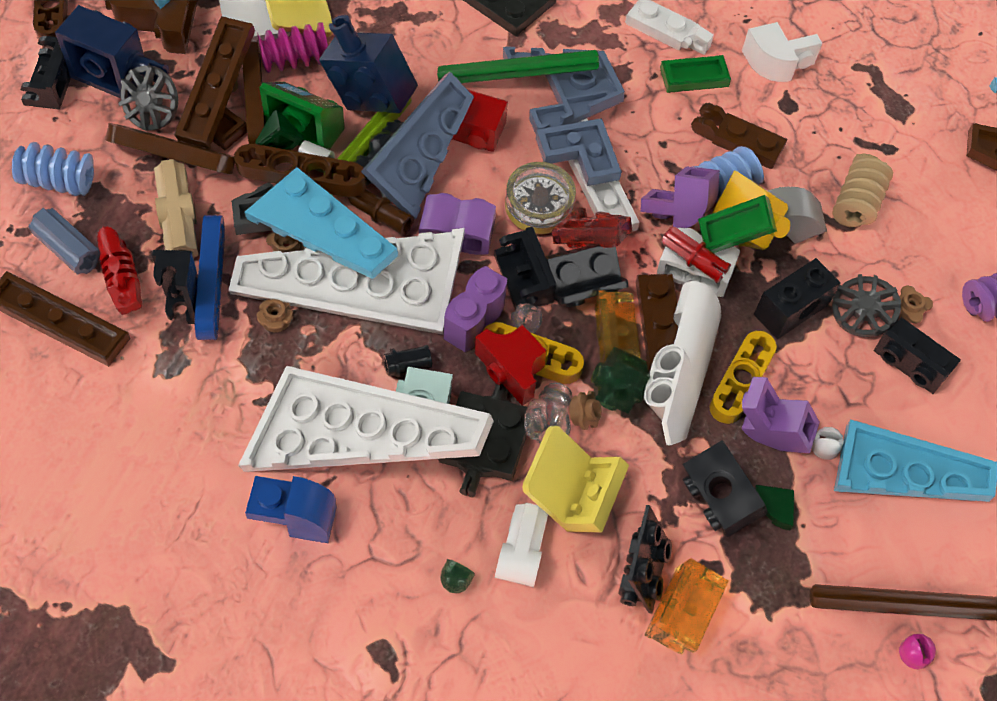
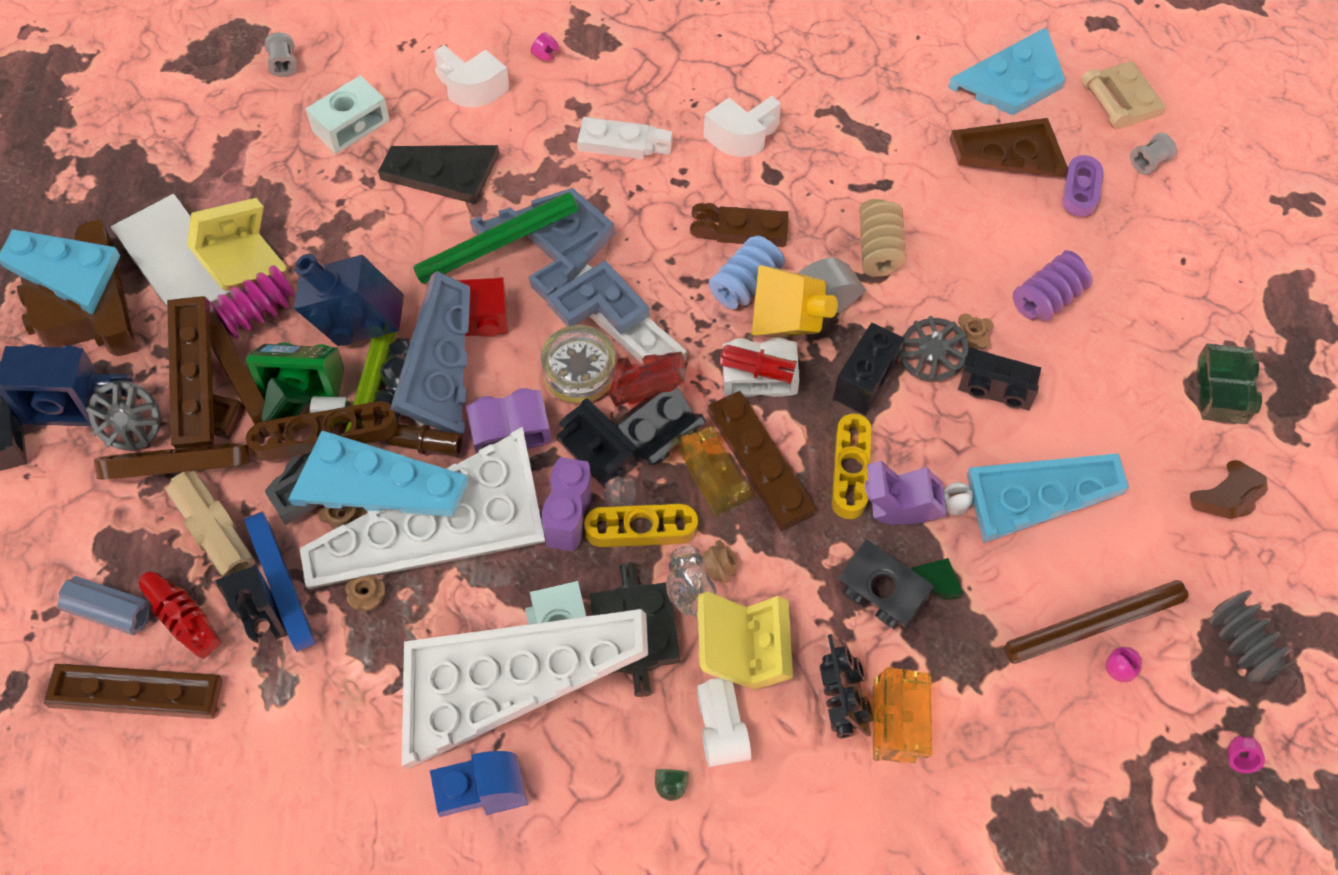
camera: 20 degrees left, 0 degrees up
light blue piece [12,142,94,196] -> none
black pin [383,345,432,378] -> none
red brick [475,324,547,406] -> none
clear green brick [591,346,650,414] -> none
medium lavender brick [640,166,720,228] -> none
white panel [644,281,721,445] -> none
green tile [660,55,731,93] -> none
green tile [698,195,777,253] -> none

